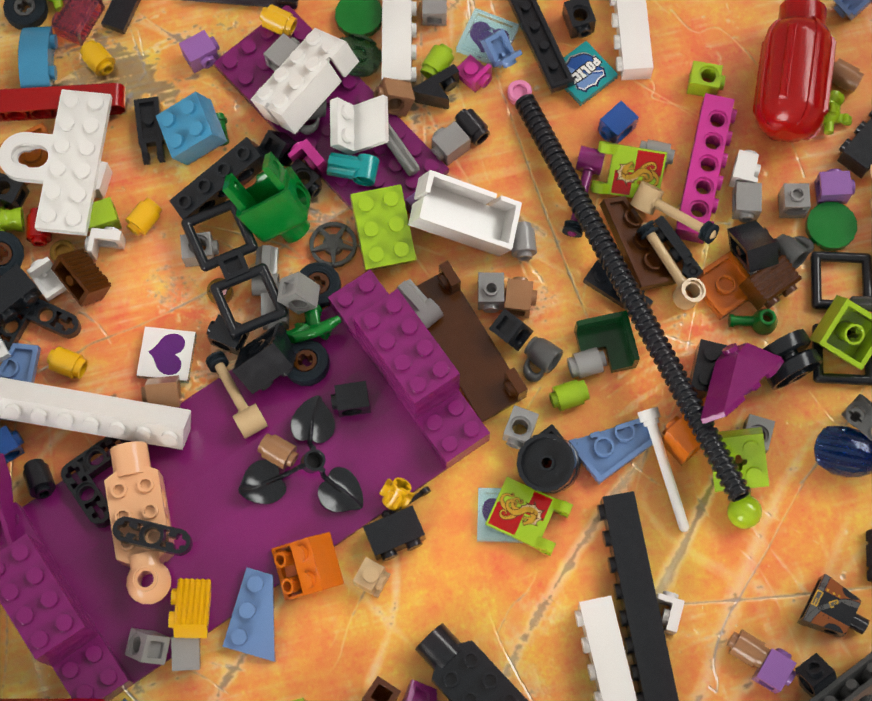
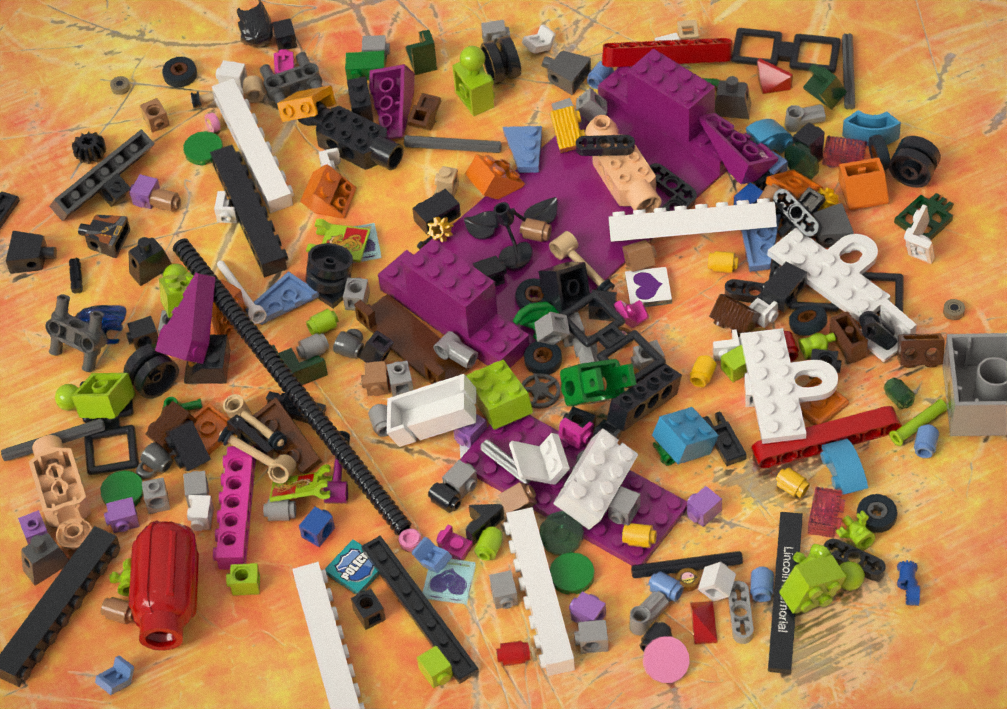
camera: 170 degrees right, 20 degrees down
black brick [23,459,56,499] -> none
teal piece [327,152,380,186] -> none
none -> black brick [126,316,159,350]
none -> black torso [128,237,172,286]
none -> orange slope [300,164,357,219]
none -> white bracket [319,148,340,170]
none -> dark grey axle [404,135,502,153]
none -> dark pink bracket [614,300,649,328]

